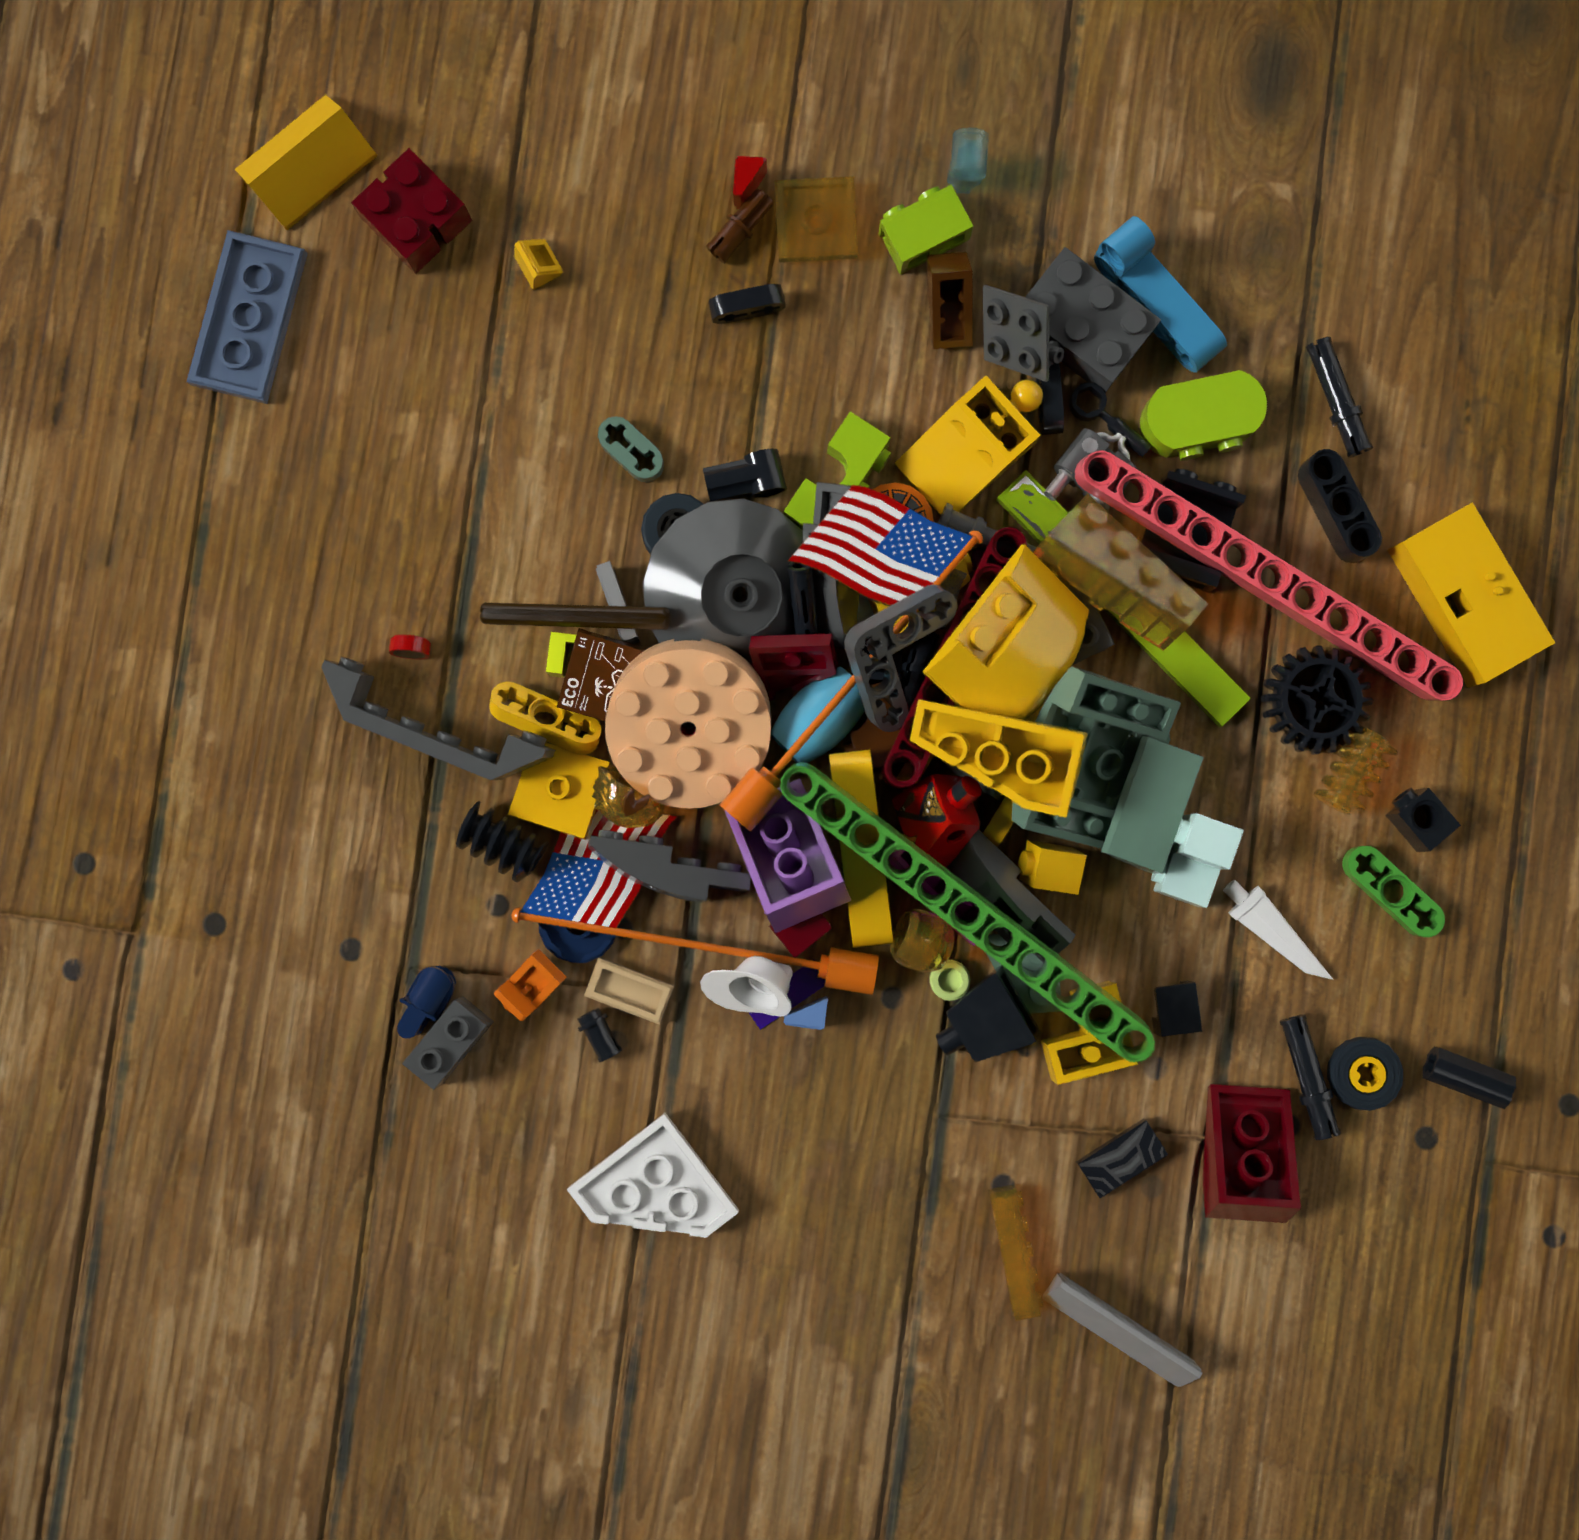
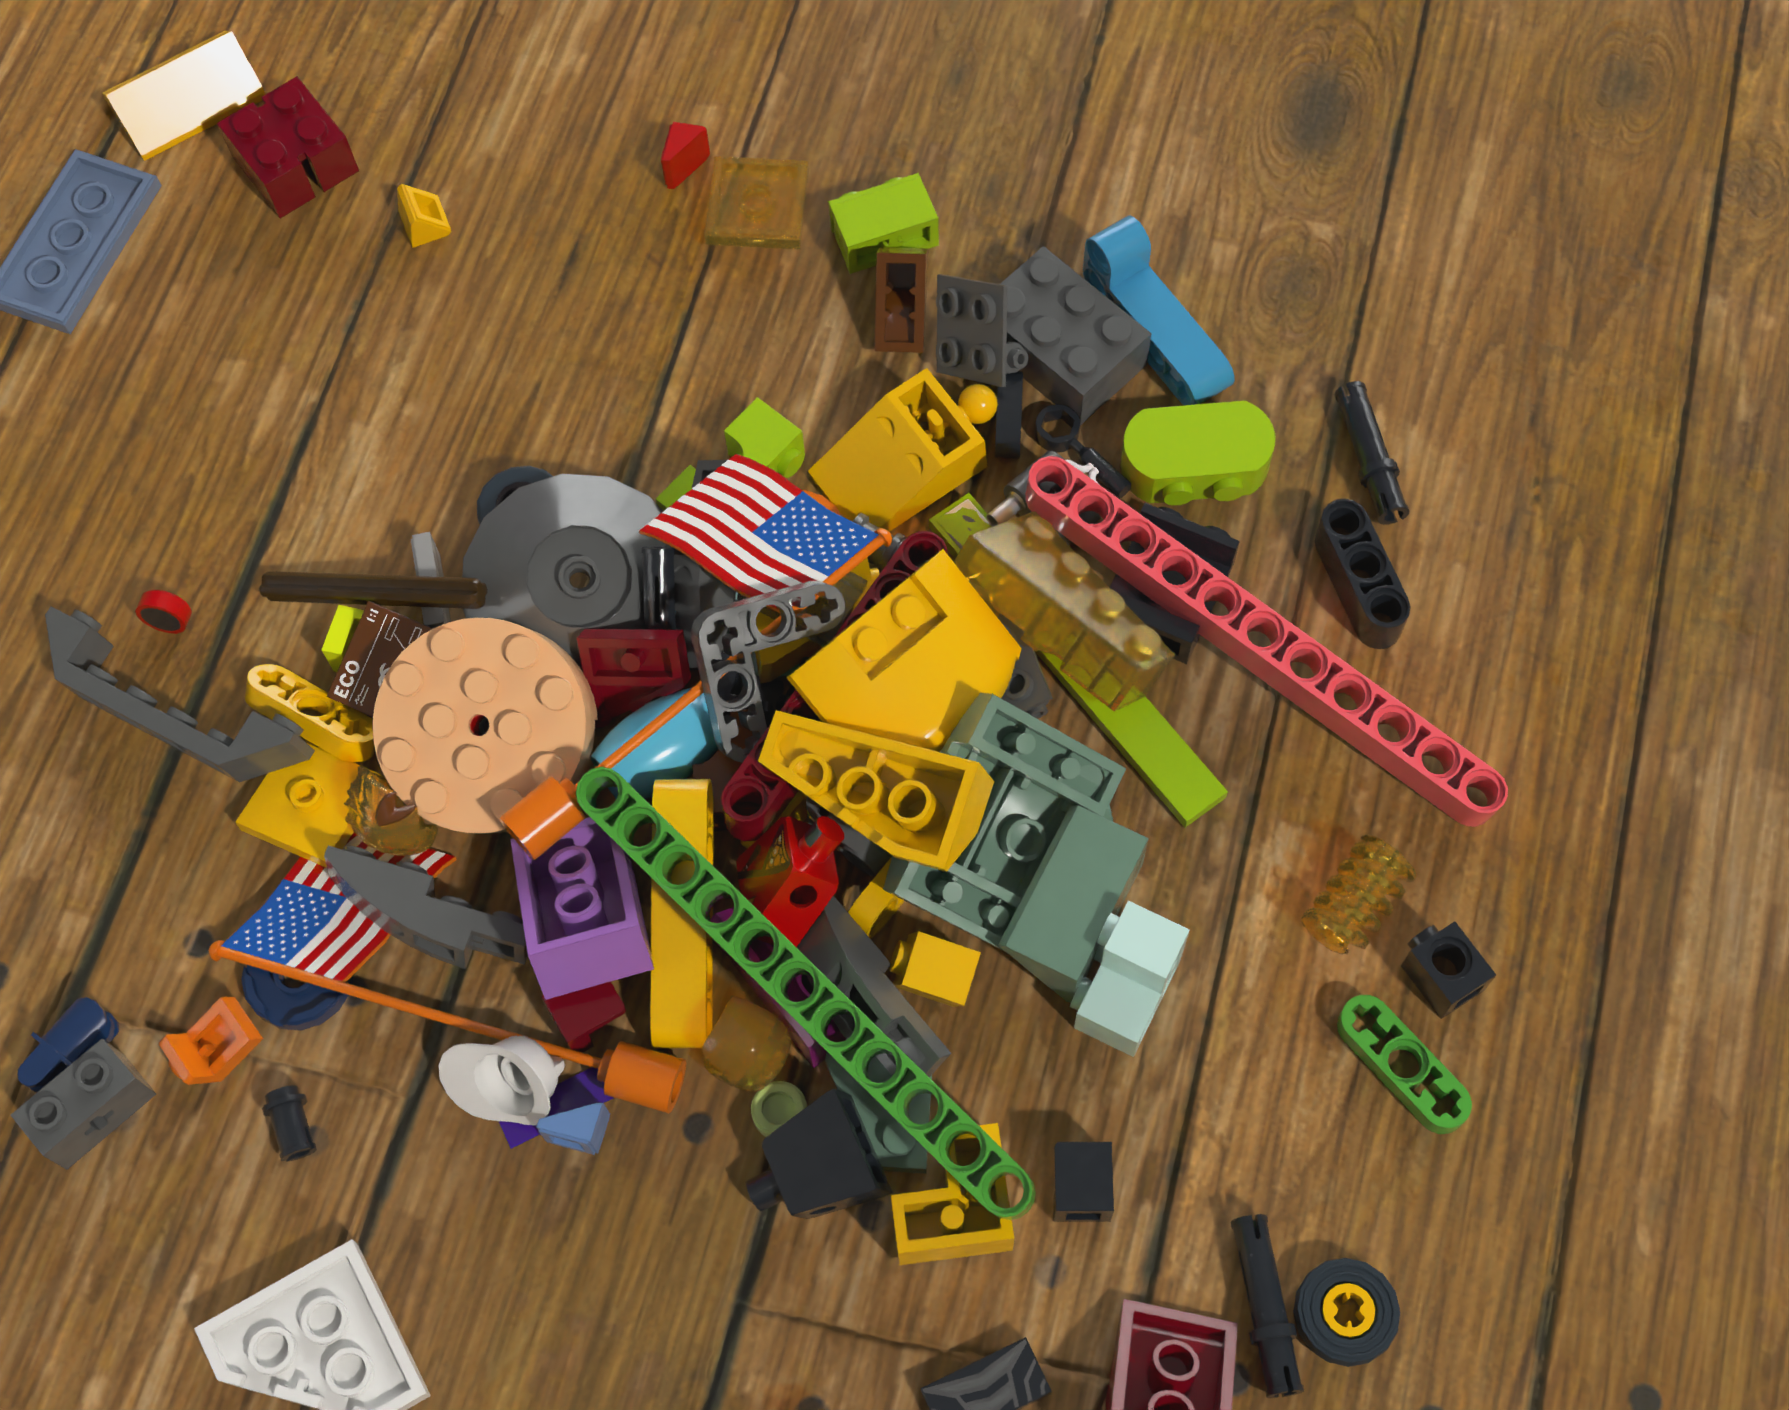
camera: 10 degrees right, 20 degrees down
black piece [456,801,549,883] -> none
tan tile [584,957,674,1025] -> none
sand green beam [598,416,664,483] -> none
black piece [703,449,787,502] -> none
reddish brown axle [706,189,773,264] -> none
black beam [708,284,786,324] -> none
clear light blue piece [947,128,989,194] -> none
white bar [1223,880,1334,980] -> none
black gear [1261,645,1374,755] -> none
yellow brick [1387,502,1555,688] -> none
black axle [1423,1046,1516,1109] -> none

